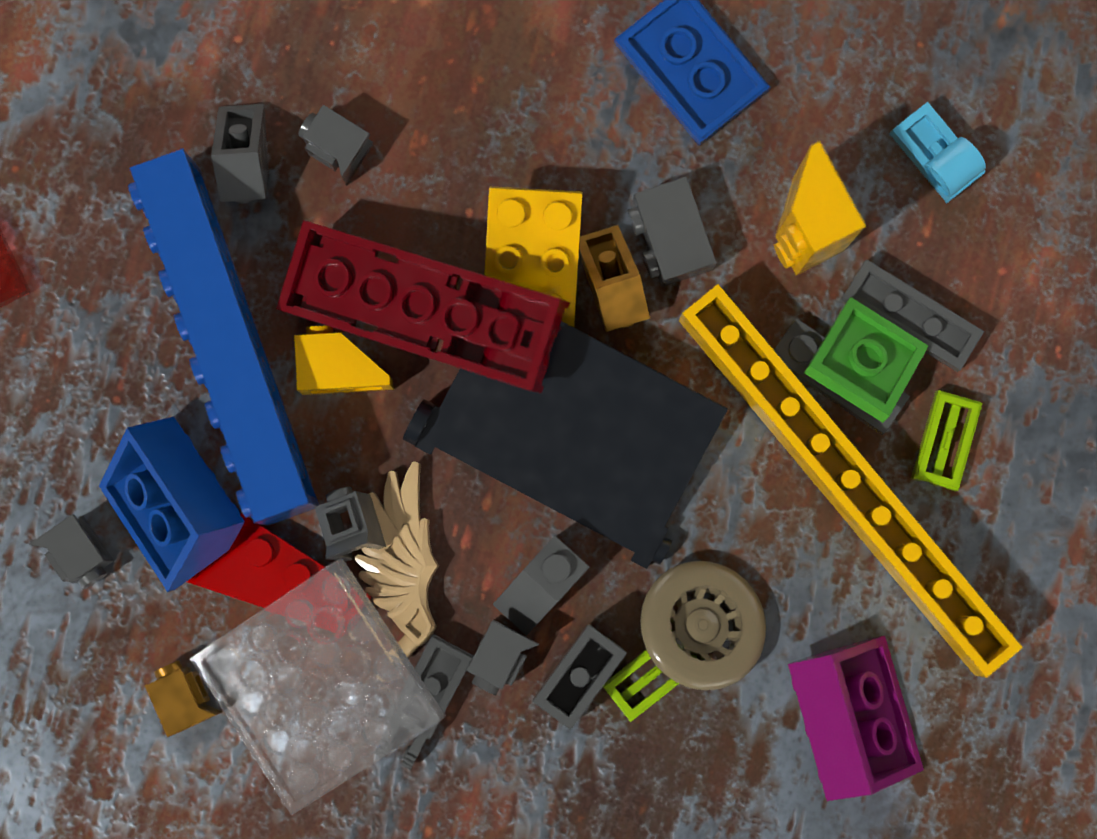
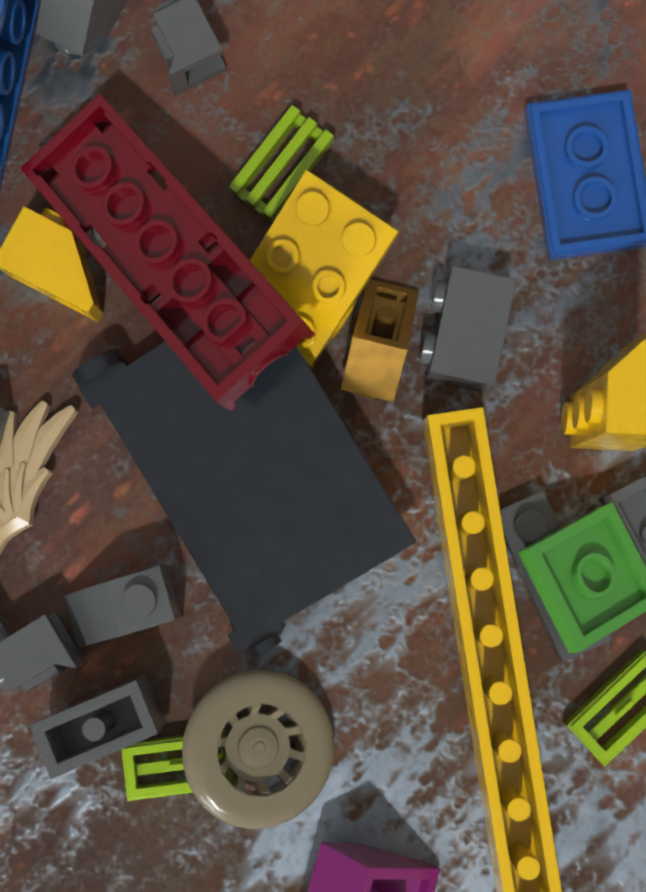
camera: 30 degrees right, 0 degrees up
none -> lime tile [228,105,334,223]

